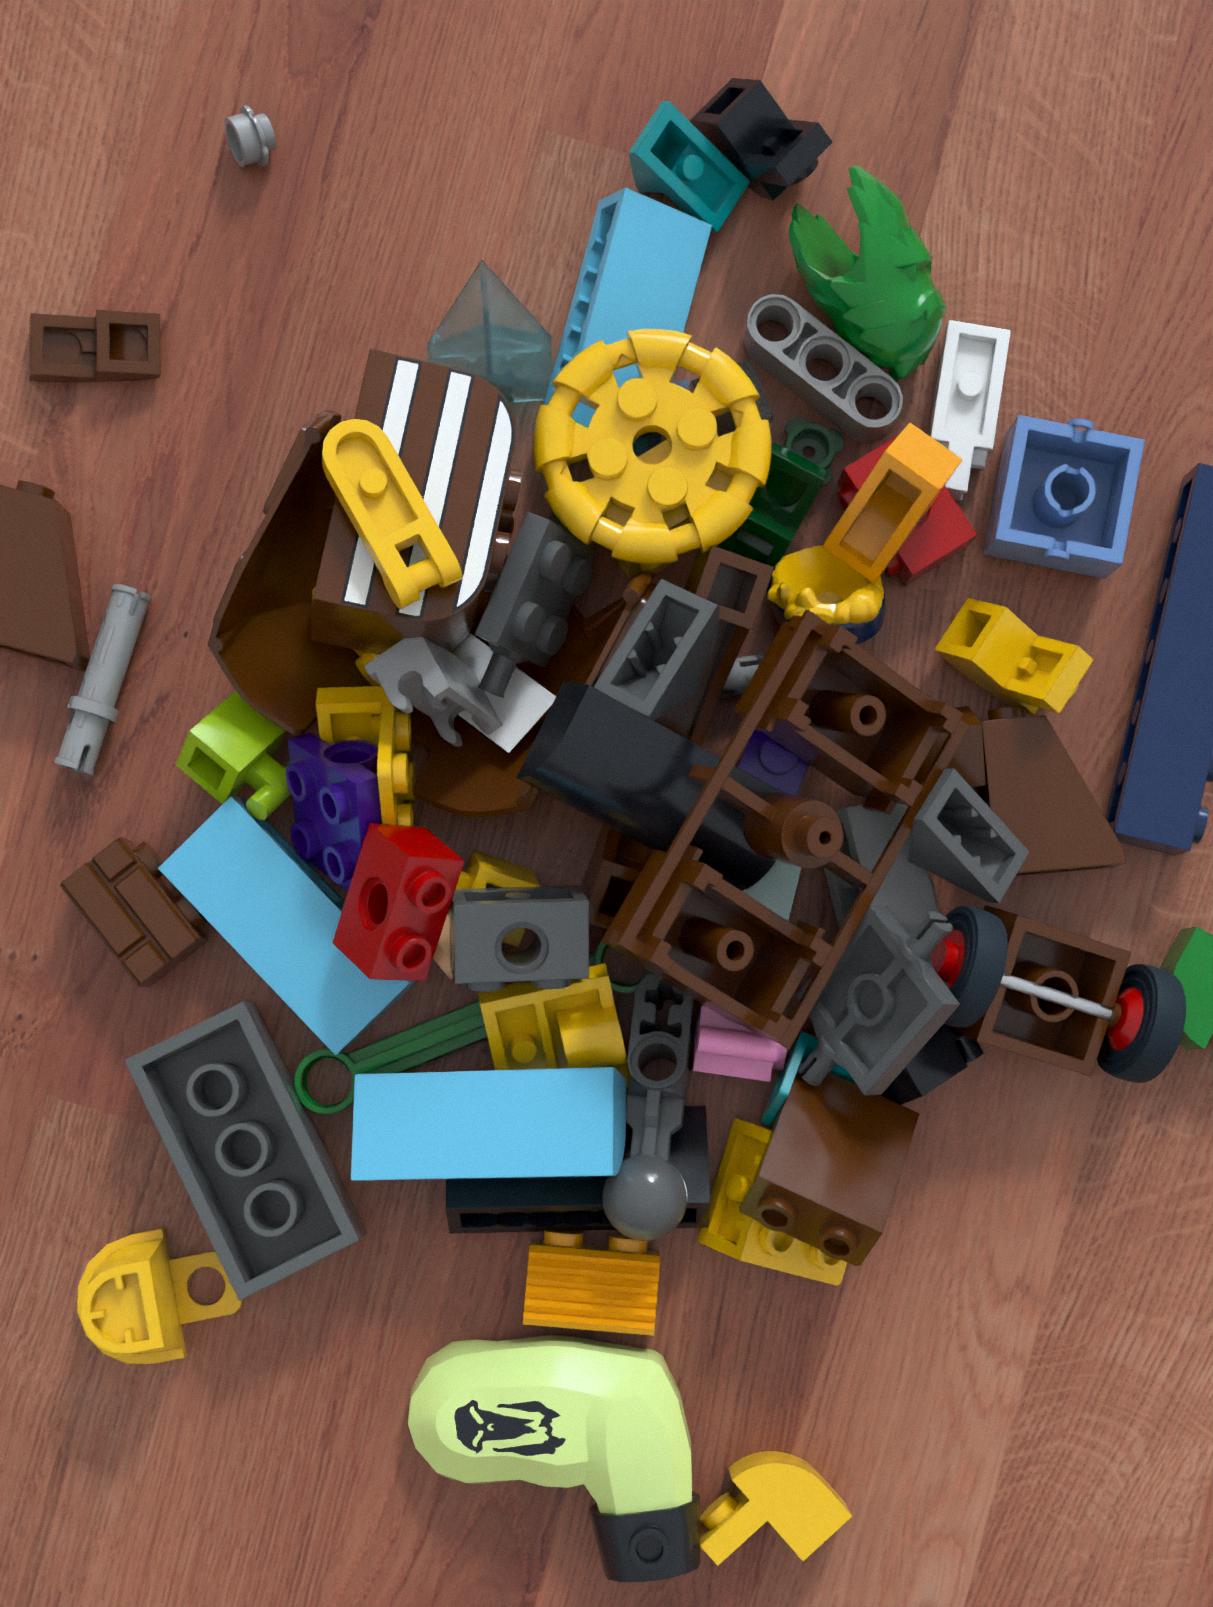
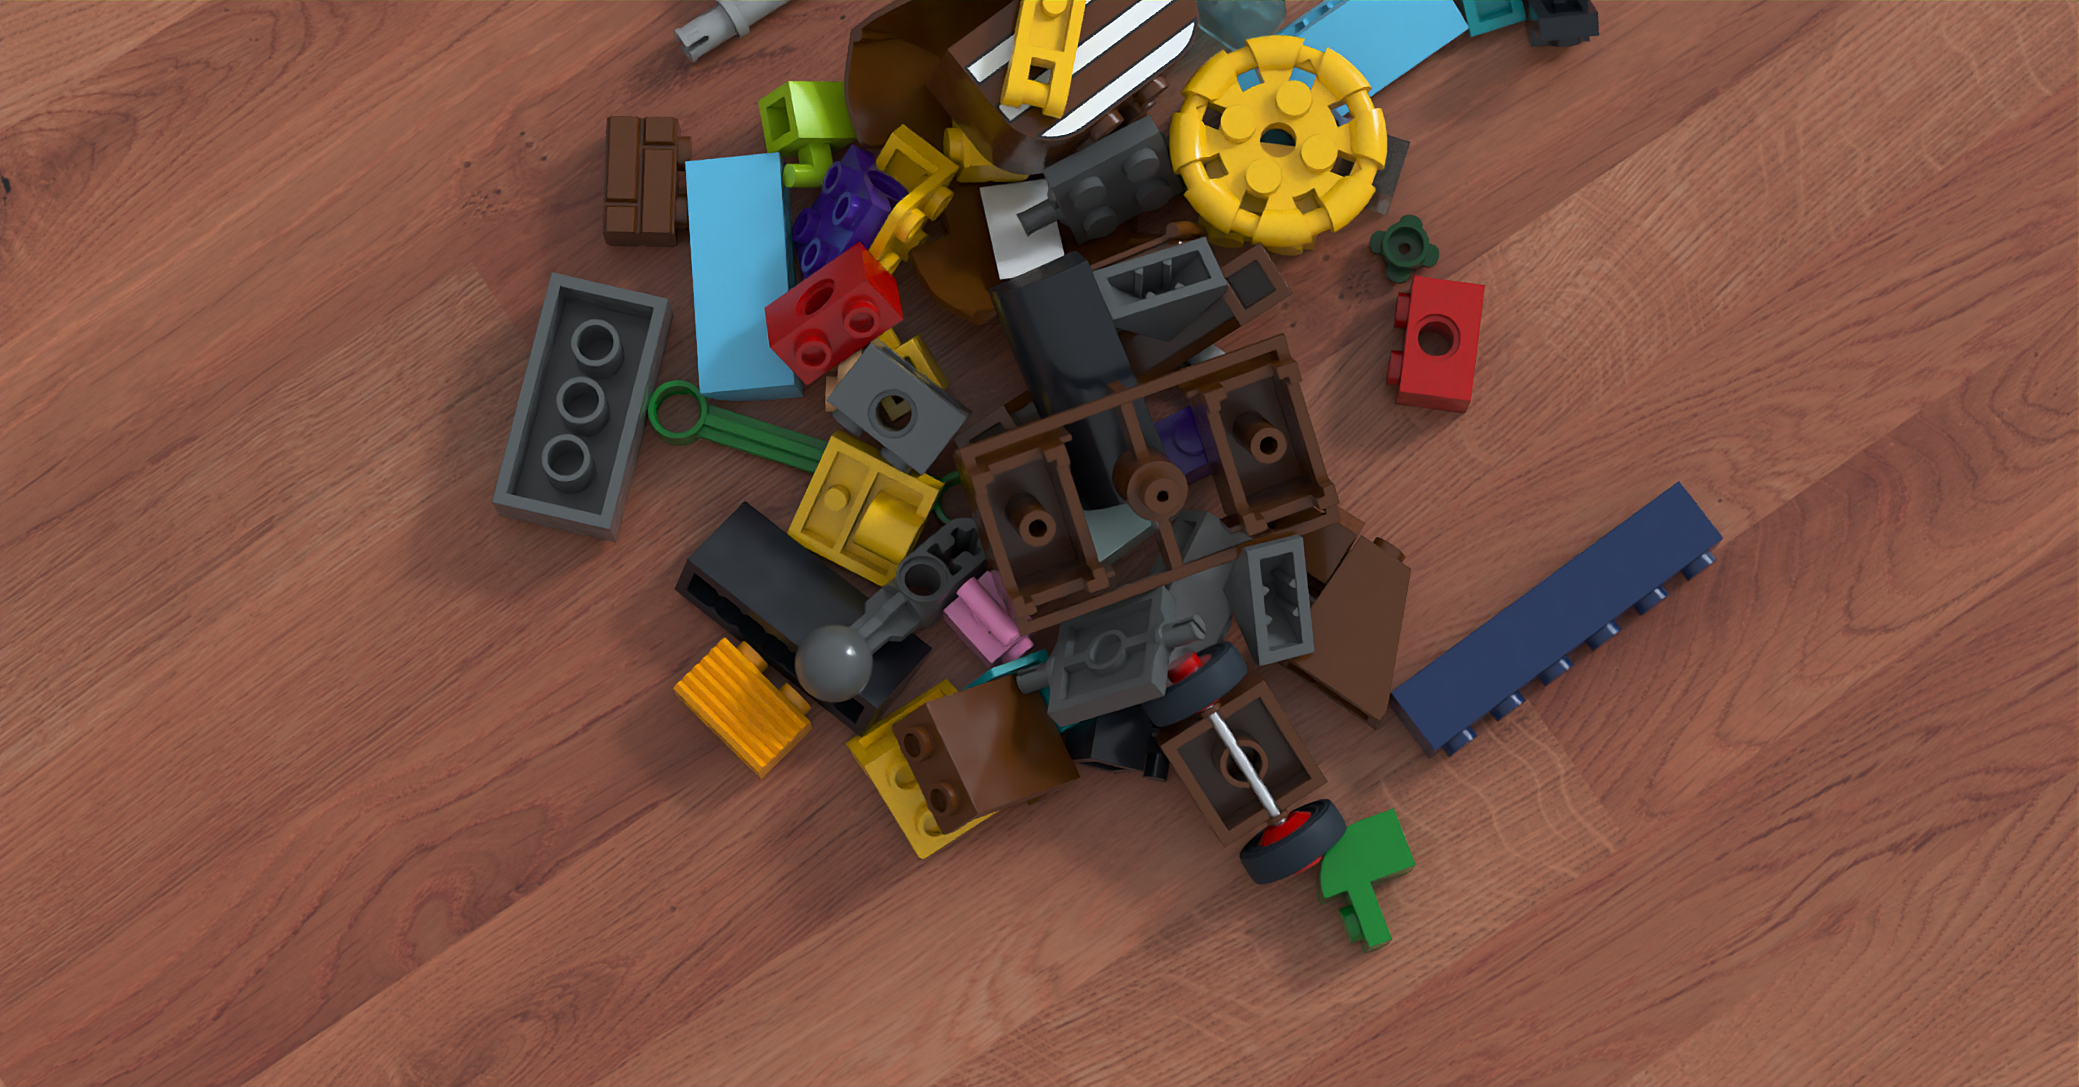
camera: 40 degrees right, 5 degrees down
yellow container [77,1227,242,1364] -> none
medium azure brick [351,1067,626,1181] -> none
light grey hinge [364,637,503,747] -> none
yellowish green piece [408,1335,700,1582] -> none
yellow brick [699,1451,852,1566] -> none
dark green slope [717,442,829,585] -> none
light grey beam [743,294,903,444] -> none
yellow hair [767,545,886,645] -> none
green head [789,165,947,382] -> none
light orange slope [822,423,963,584] -> none
white hinge [929,320,1011,501] -> none
yellow brick [934,598,1094,715] -> none
medium blue brick [982,415,1145,579] -> none

